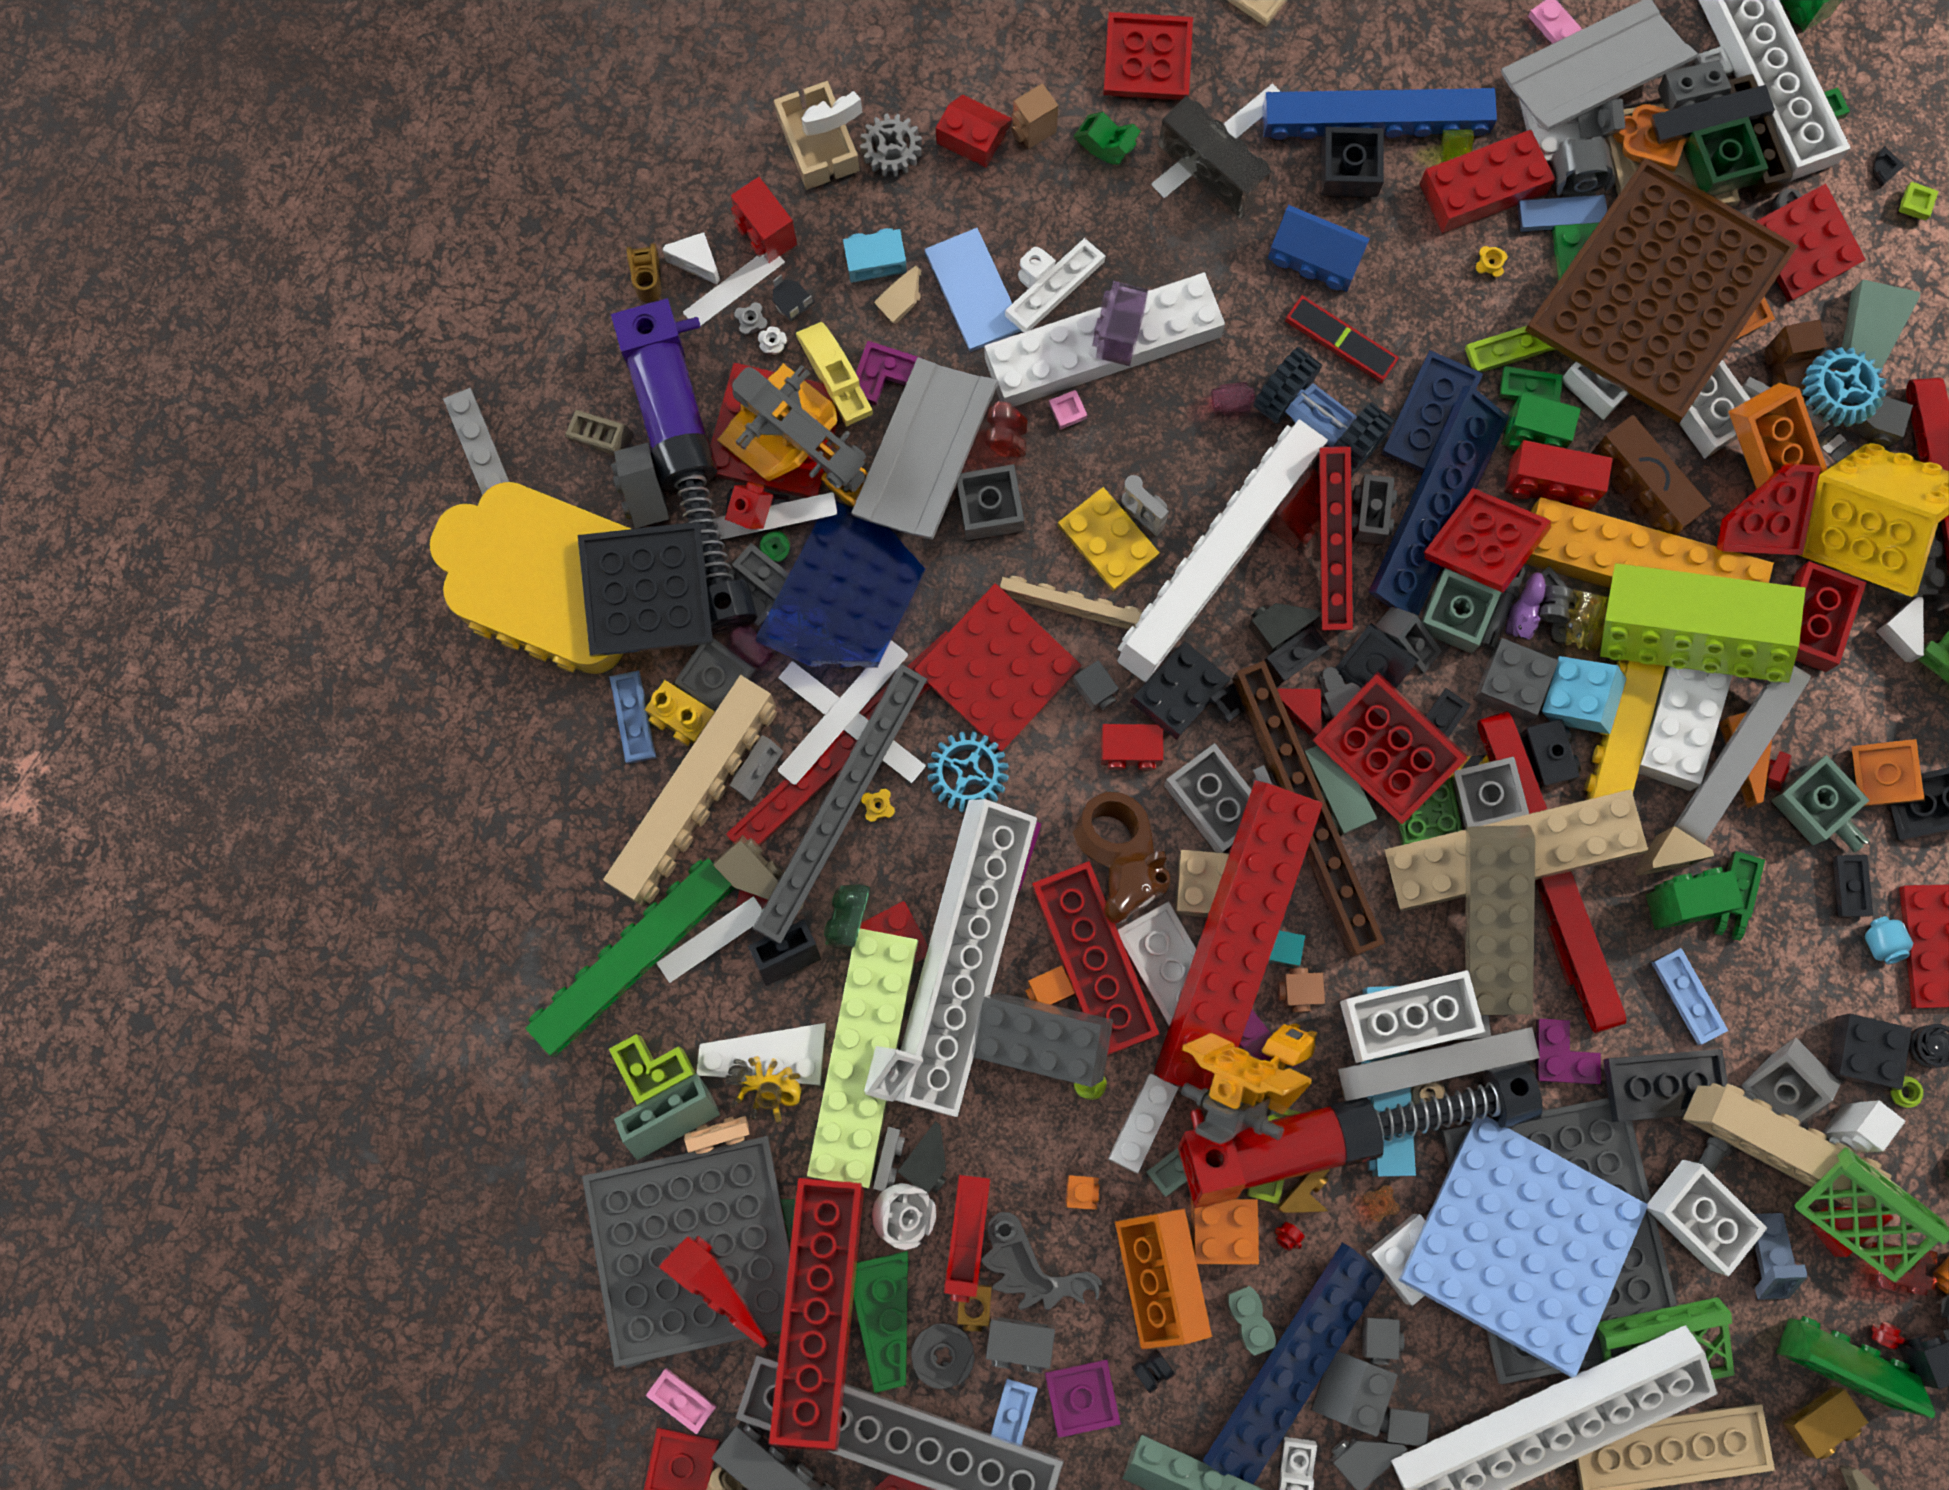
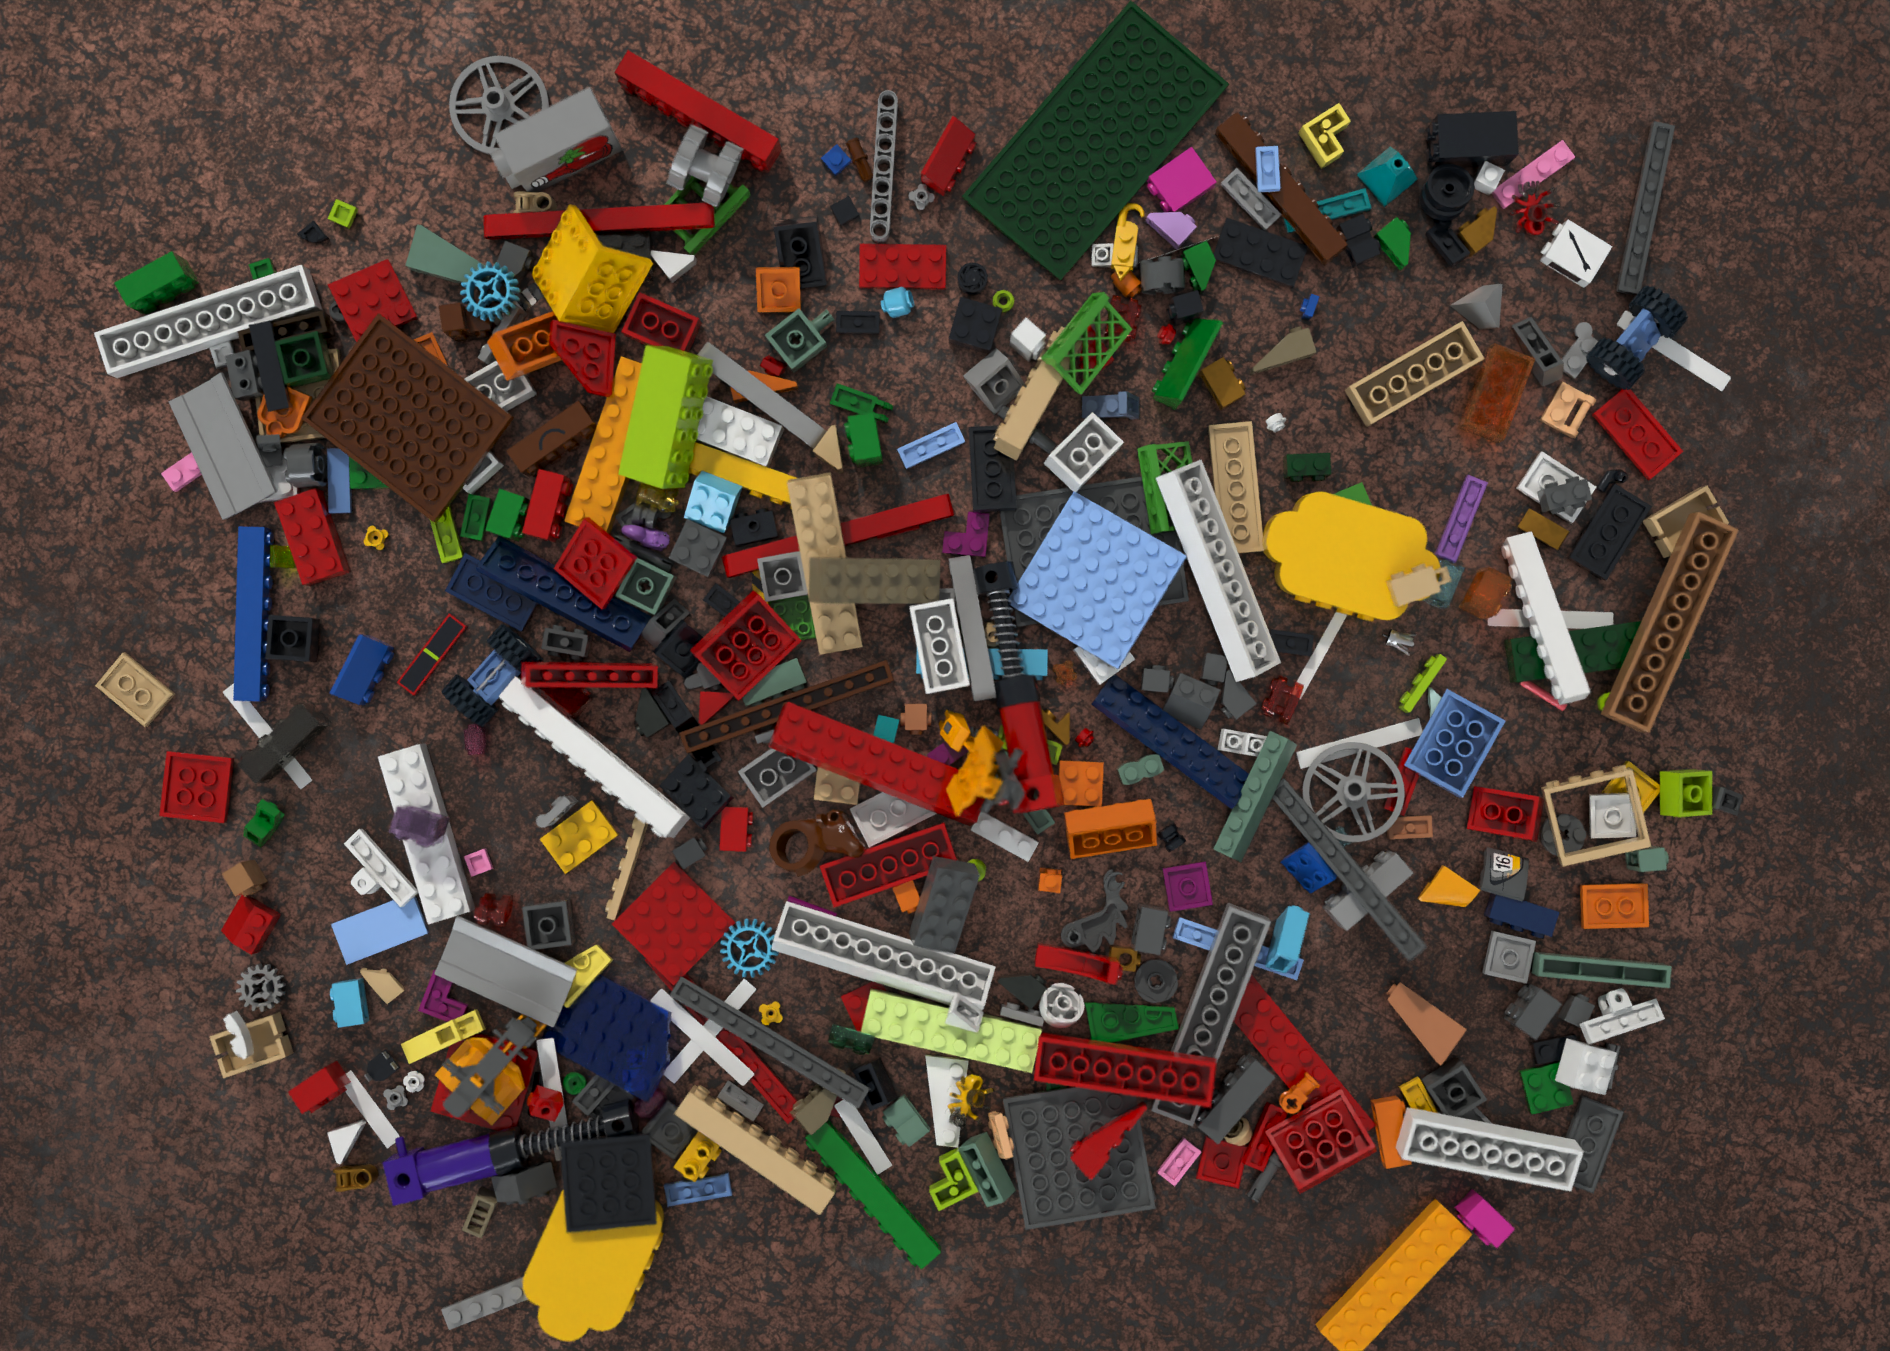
camera: 85 degrees left, 10 degrees up
none -> light yellow wing [564,945,613,1008]
none -> sand green brick [882,1094,931,1147]

